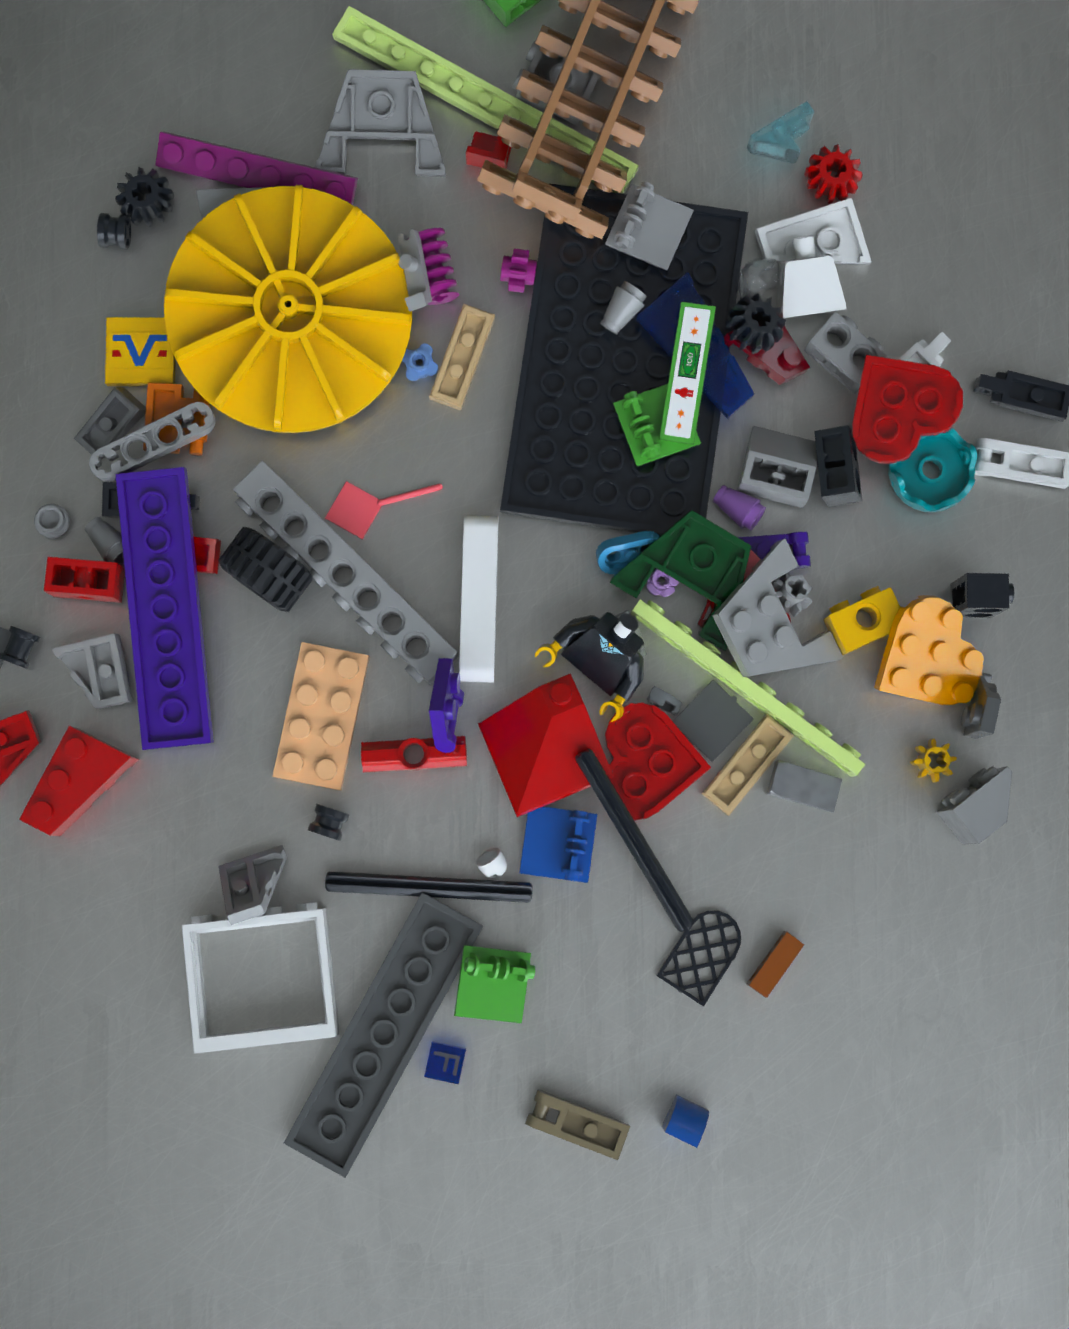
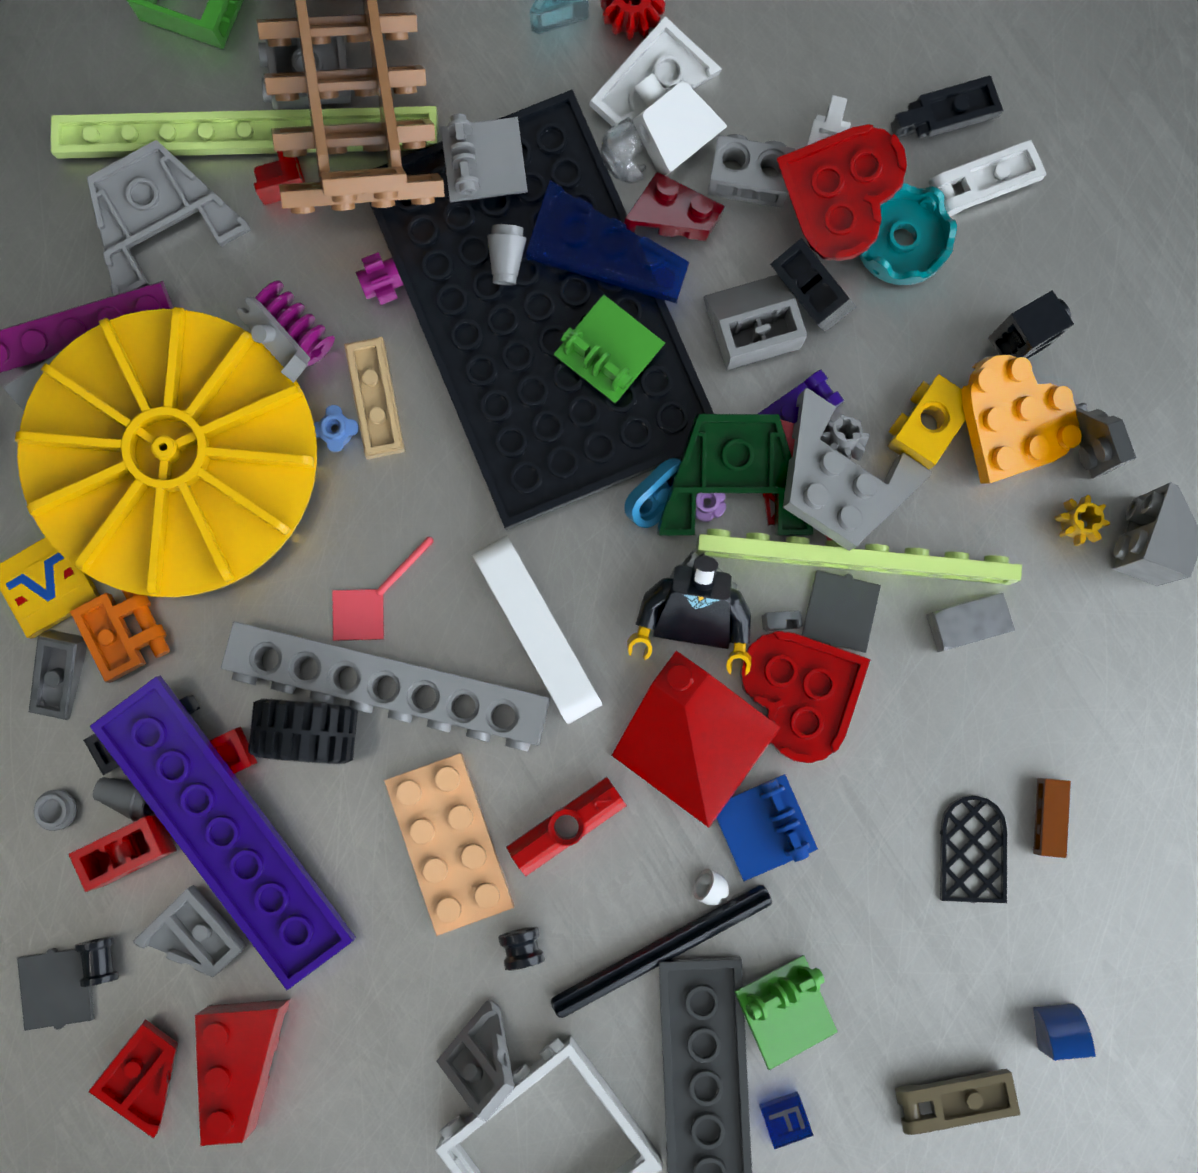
camera: 25 degrees left, 0 degrees up
light grey beam [89,402,216,482] -> none
dark purple plate [429,658,464,753] -> none
black axle [575,749,694,932] -> none
tile [660,302,716,445] -> none
tan tile [701,714,794,816] -> none
medium lavender cone [713,485,766,530] -> none
black gear [725,293,786,354] -> none

